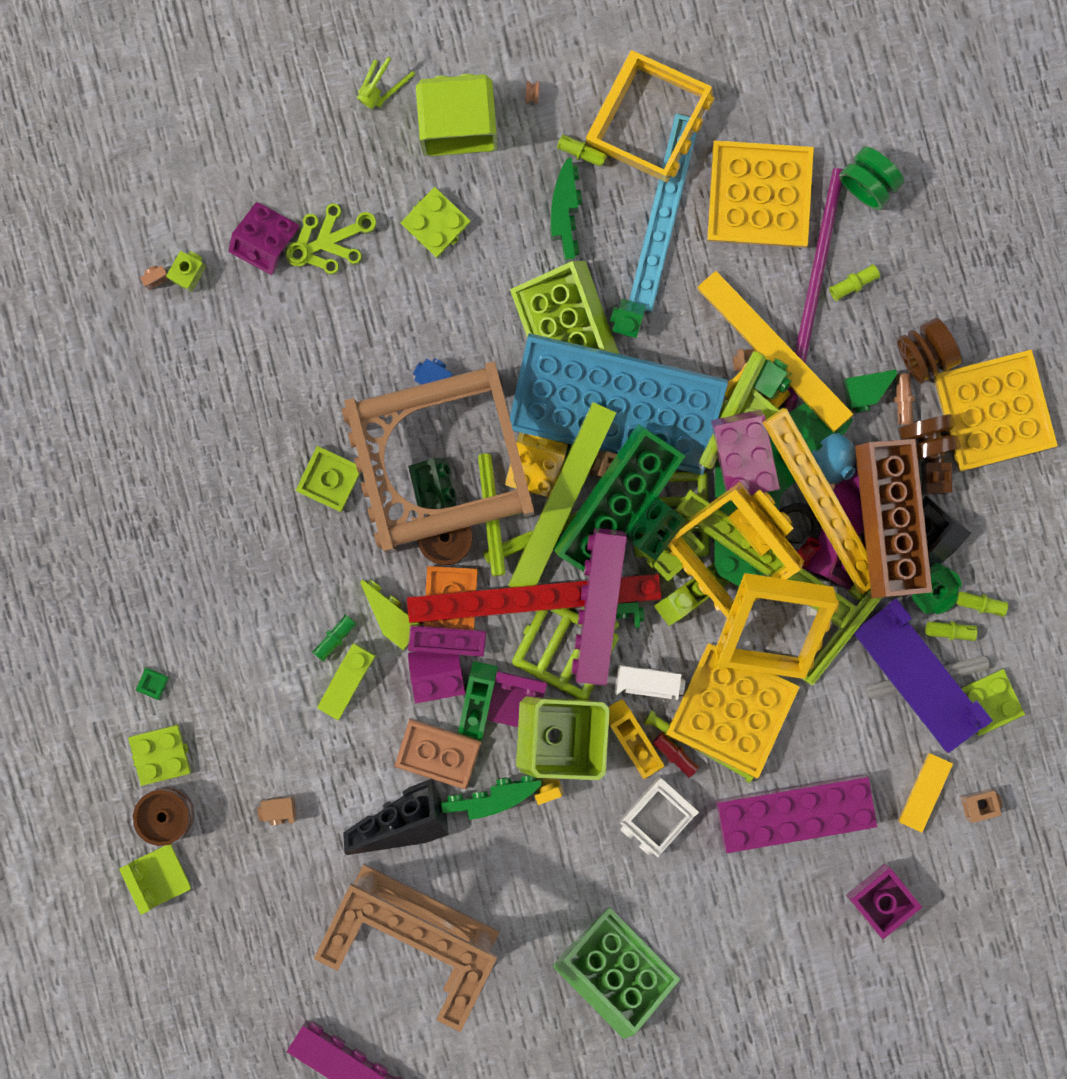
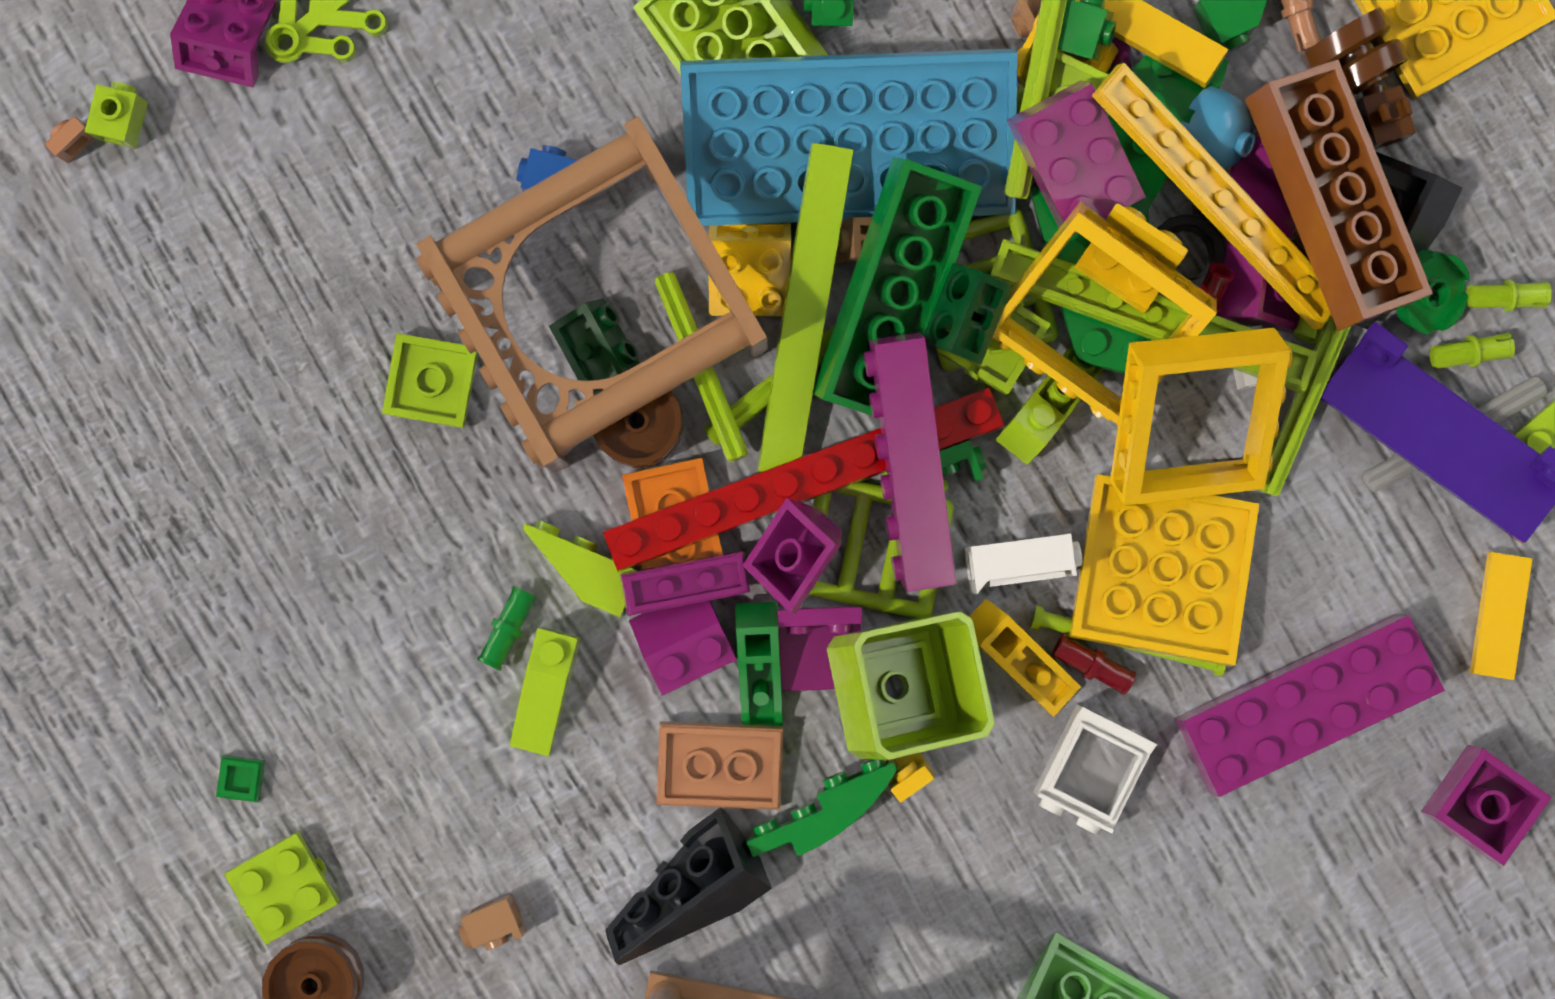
camera: 10 degrees left, 0 degrees up
none -> magenta slope [743,498,842,614]

